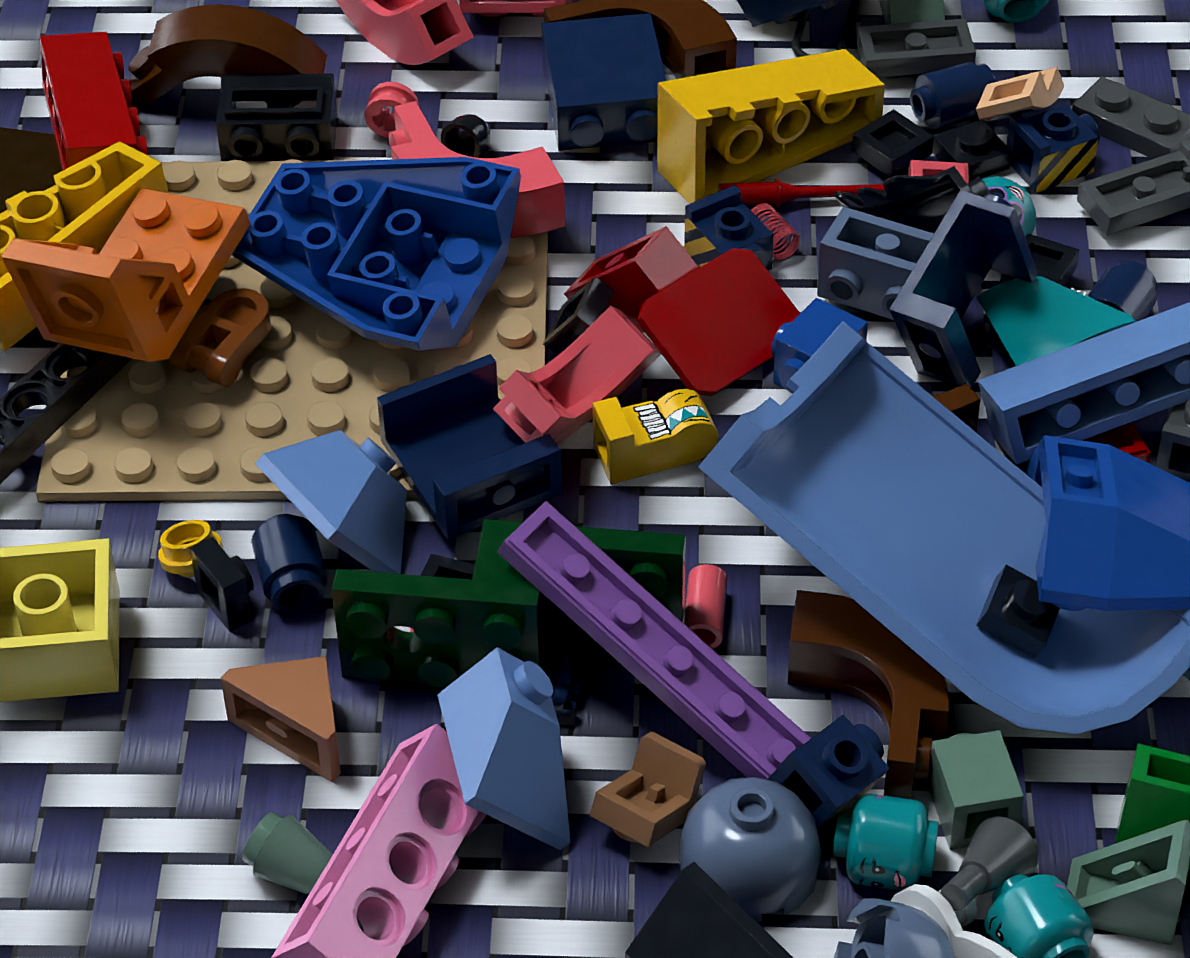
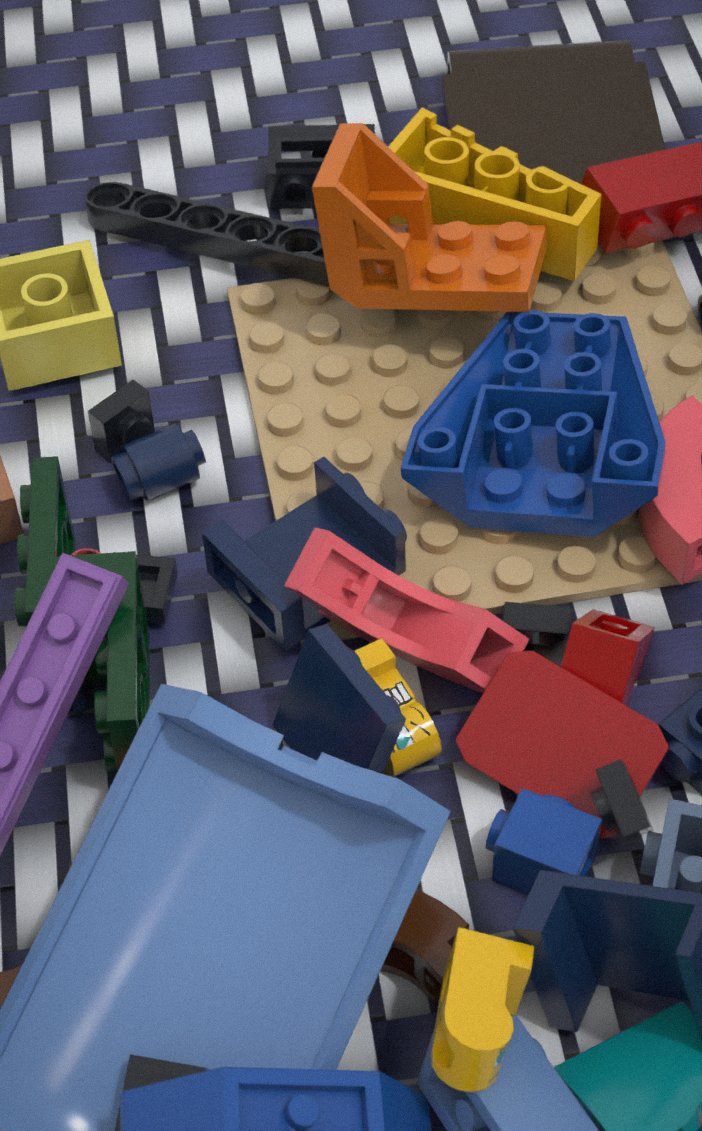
camera: 80 degrees right, 5 degrees up
yellow plate [158,520,224,577] -> none
dark orange plate [170,288,271,387] -> none
medium blue slope [255,430,407,574] -> none
none -> dark blue tile [273,624,406,774]
none -> yellow leg [431,927,534,1092]
none -> black plate [590,759,654,841]

